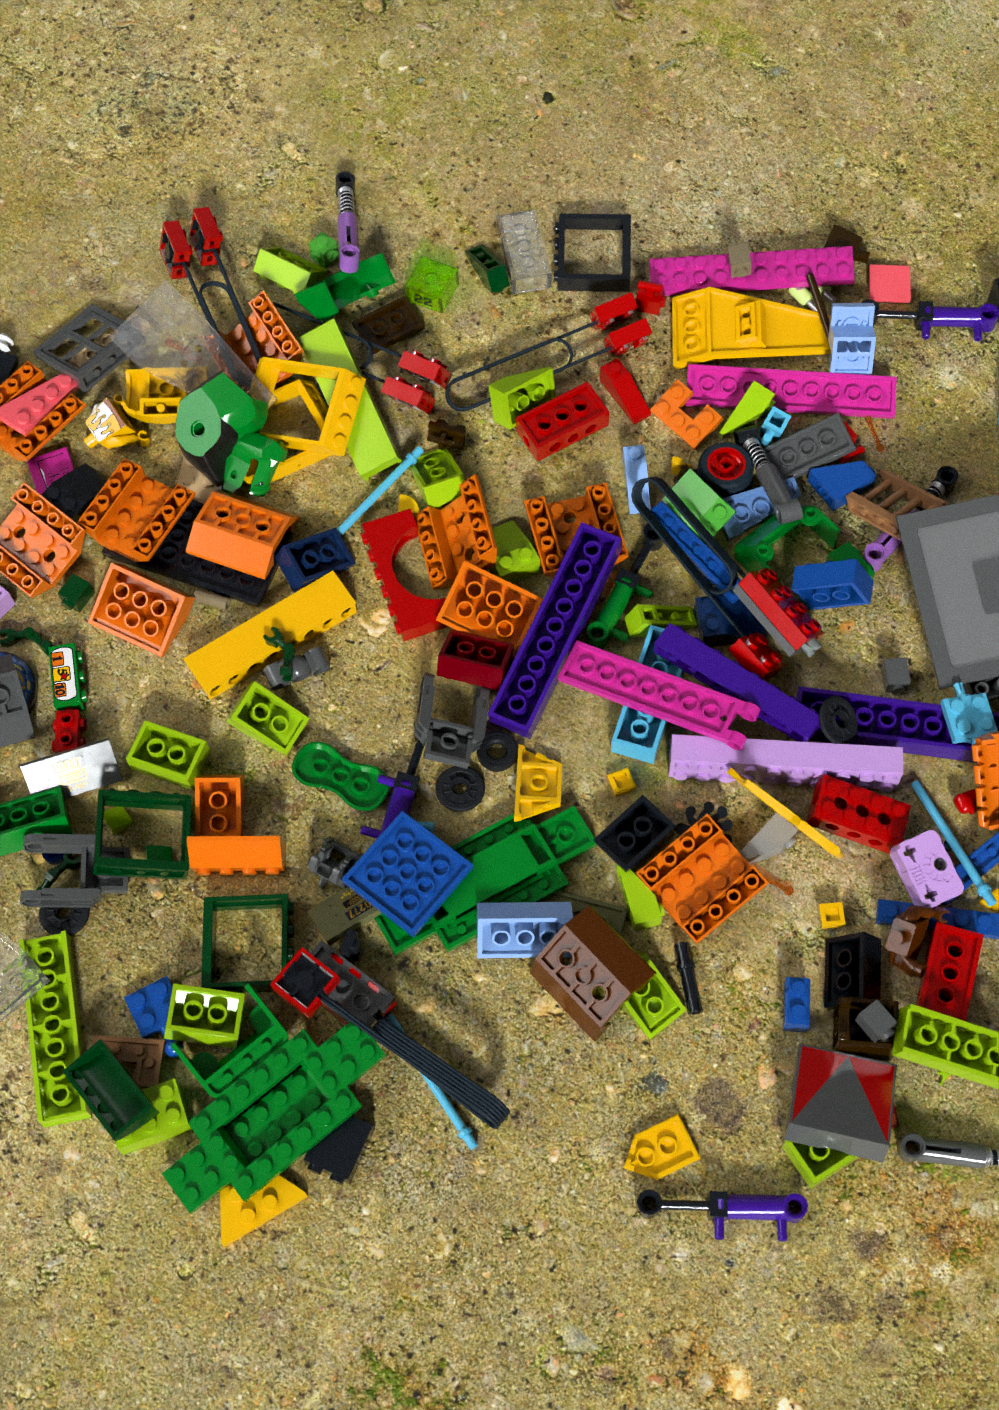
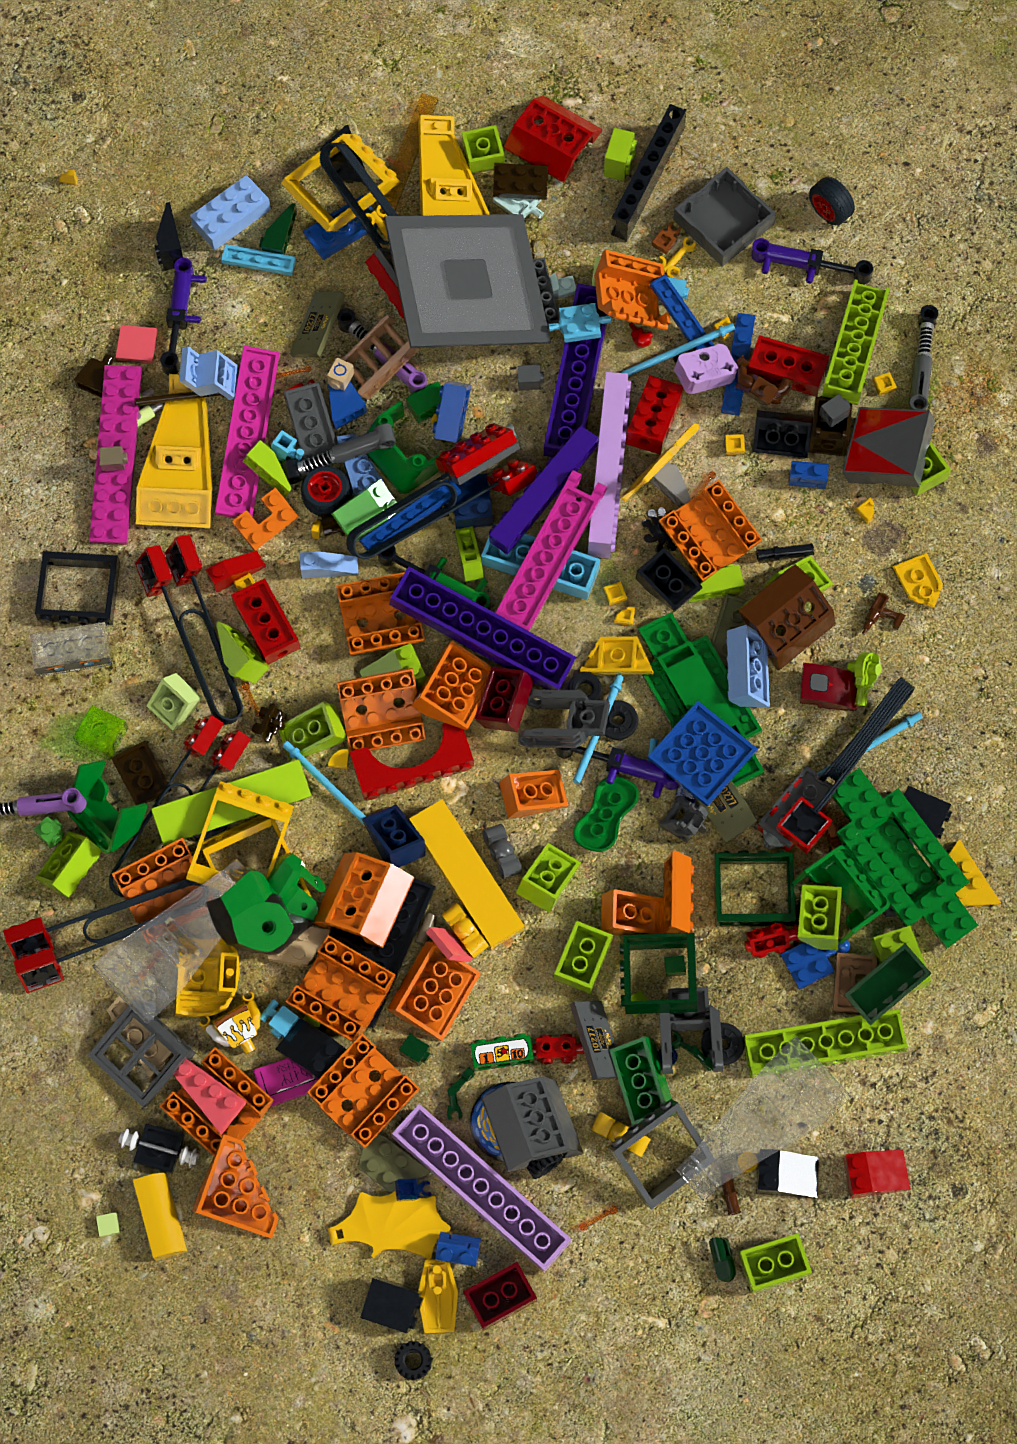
camera: 90 degrees left, 5 degrees up
dark green piece [263,627,296,681] -> none
black plate [340,929,363,965] -> none
dark green slope [465,244,510,293] -> none
red brick [635,280,667,315] -> none
dark purple piece [636,1189,808,1242] -> none
black wheel [819,696,858,744] -> none
none -> yellowish green slope [147,673,202,731]
none -> yellow tile [233,573,255,591]
none -> clear orange hinge [242,682,260,717]
none -> medium azure brick [260,999,299,1039]
none -> olive tile [290,292,346,357]
none -> tan brick [327,358,354,391]
none -> coral tile [426,927,473,962]
none -> yellow piece [441,902,490,958]
none -> orange slope [499,770,568,818]
none -> medium azure bar [573,674,624,784]
none -> yellow tile [614,607,636,626]
none -> red brick [744,923,800,958]
none -> dark red slope [800,662,857,711]
none -> dark orange plate [825,818,842,850]
none -> lime pin [847,652,882,707]
none -> yellow tile [855,498,874,524]
none -> reddish brown piece [862,593,906,635]
none -> yellow tile [872,372,897,396]

